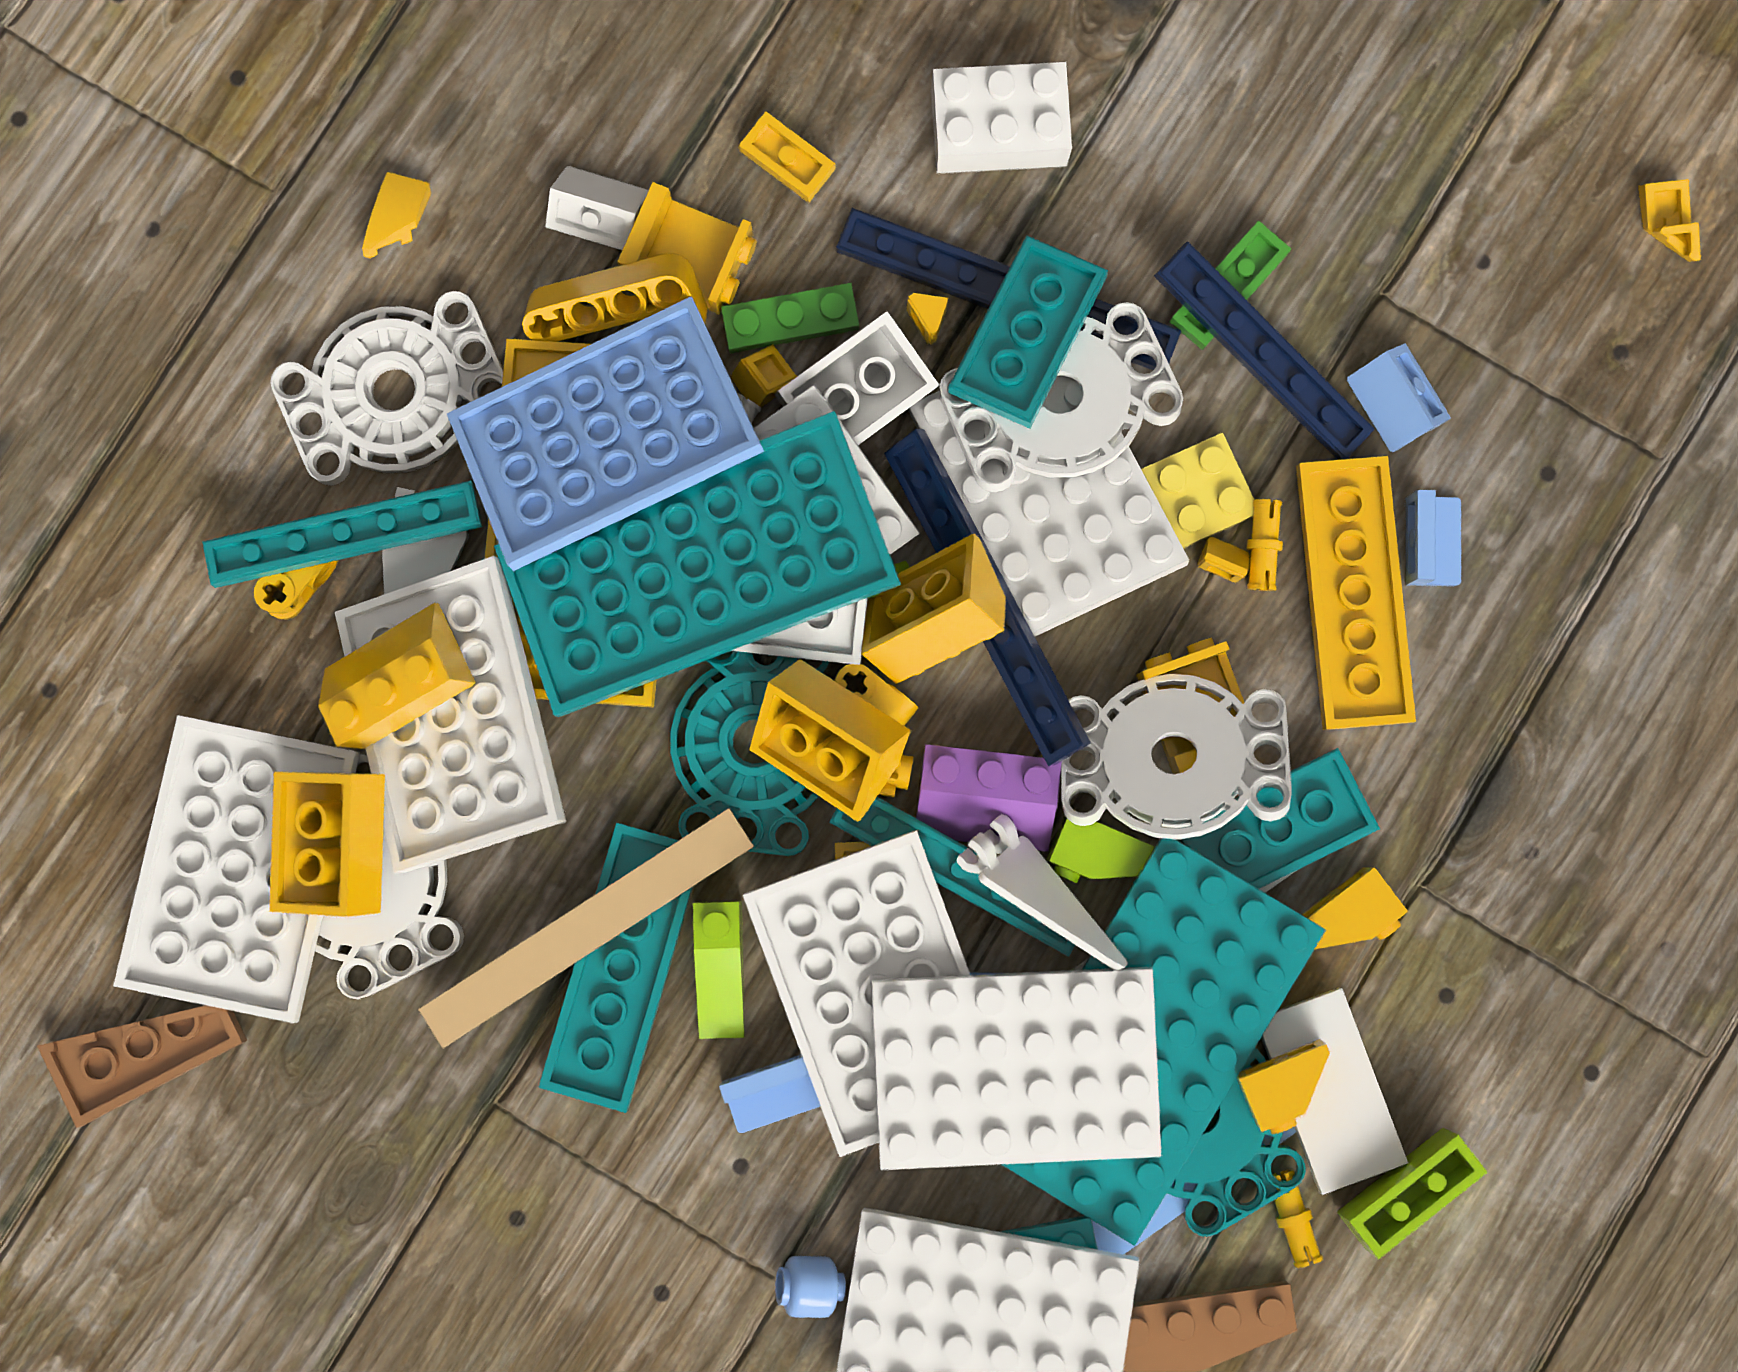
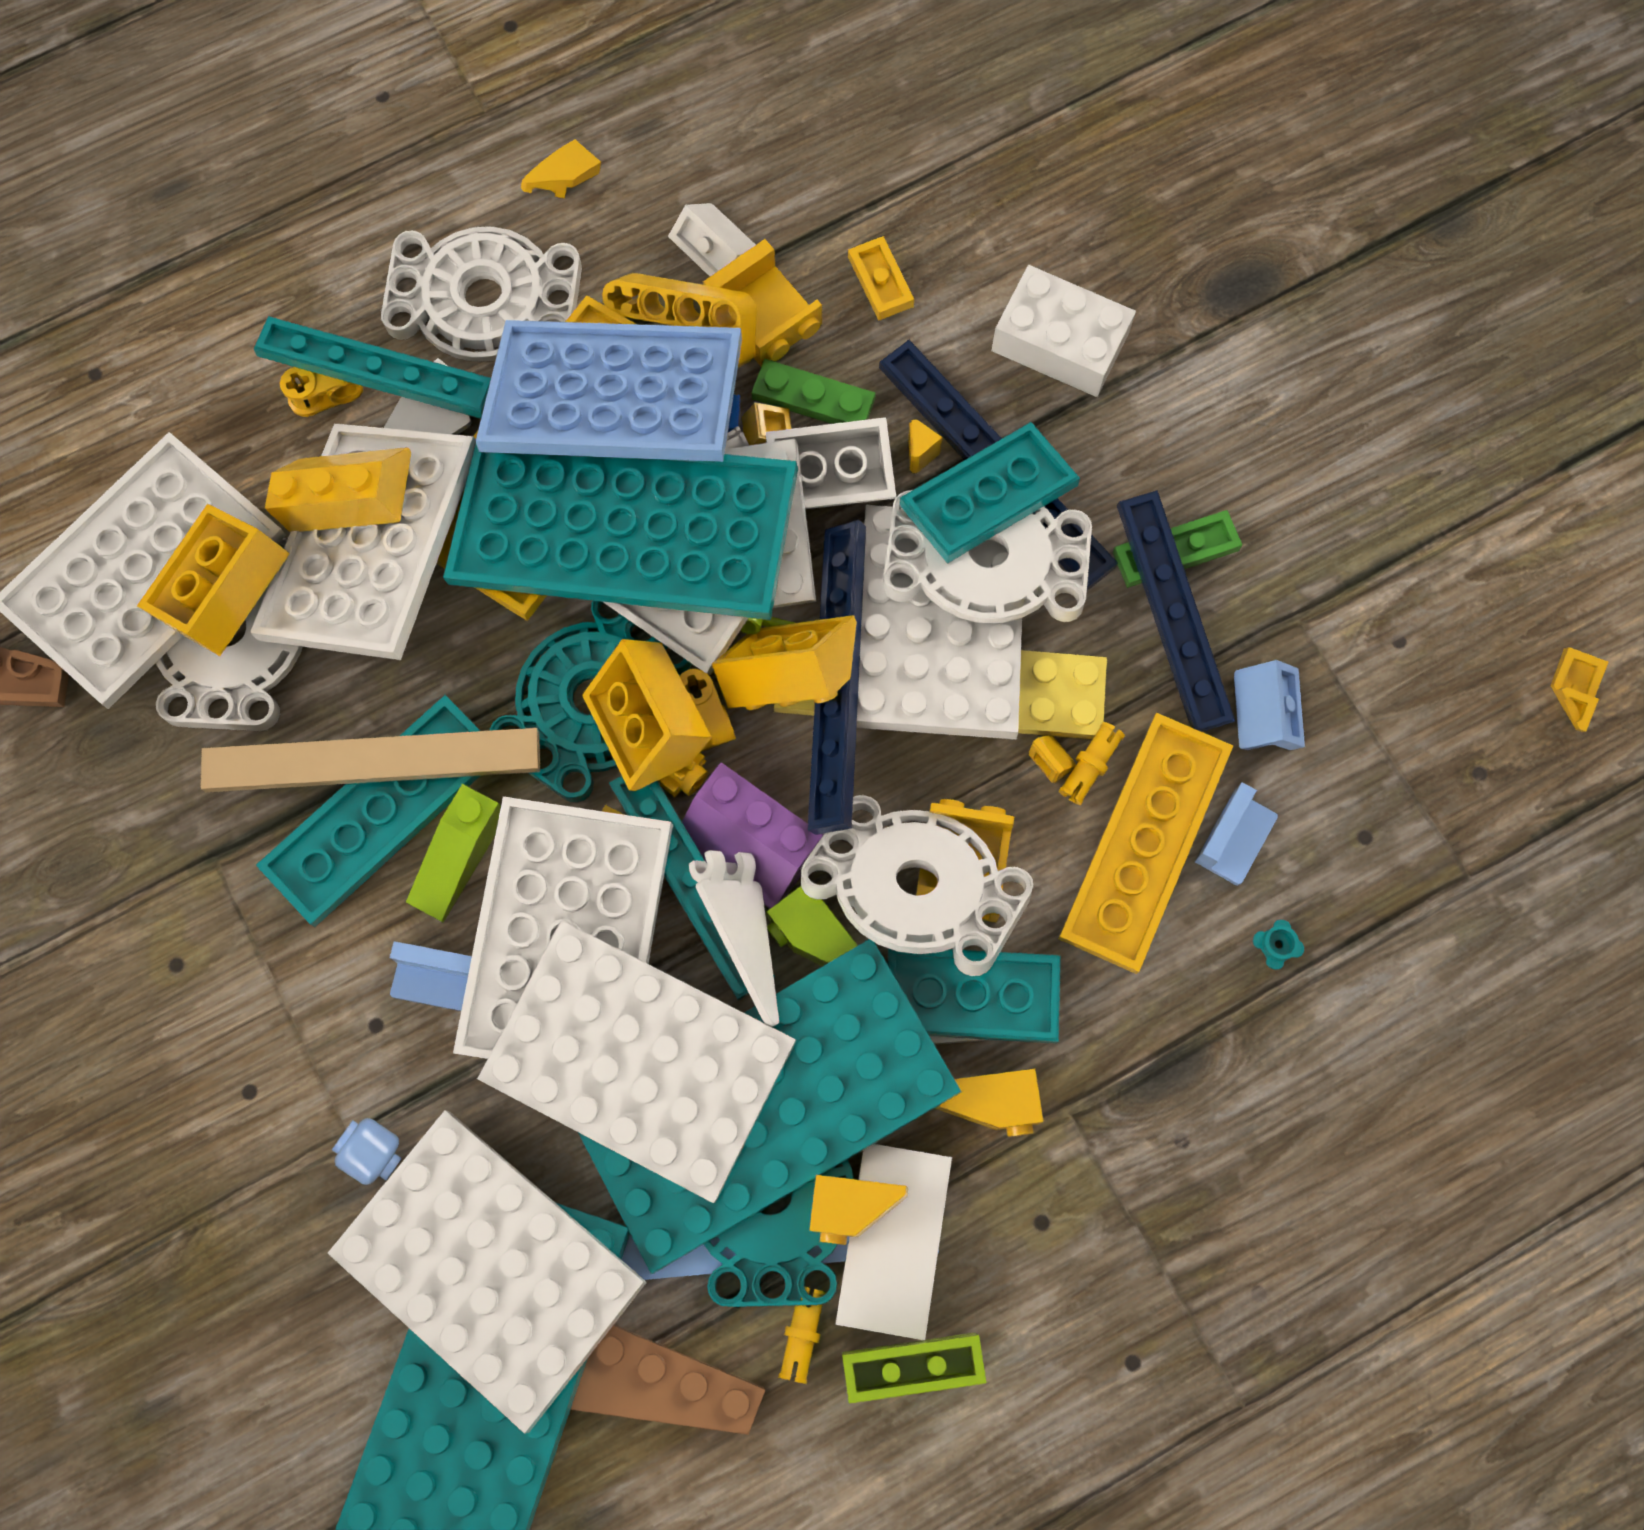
camera: 35 degrees right, 10 degrees down
none -> teal plate [1253,919,1304,970]

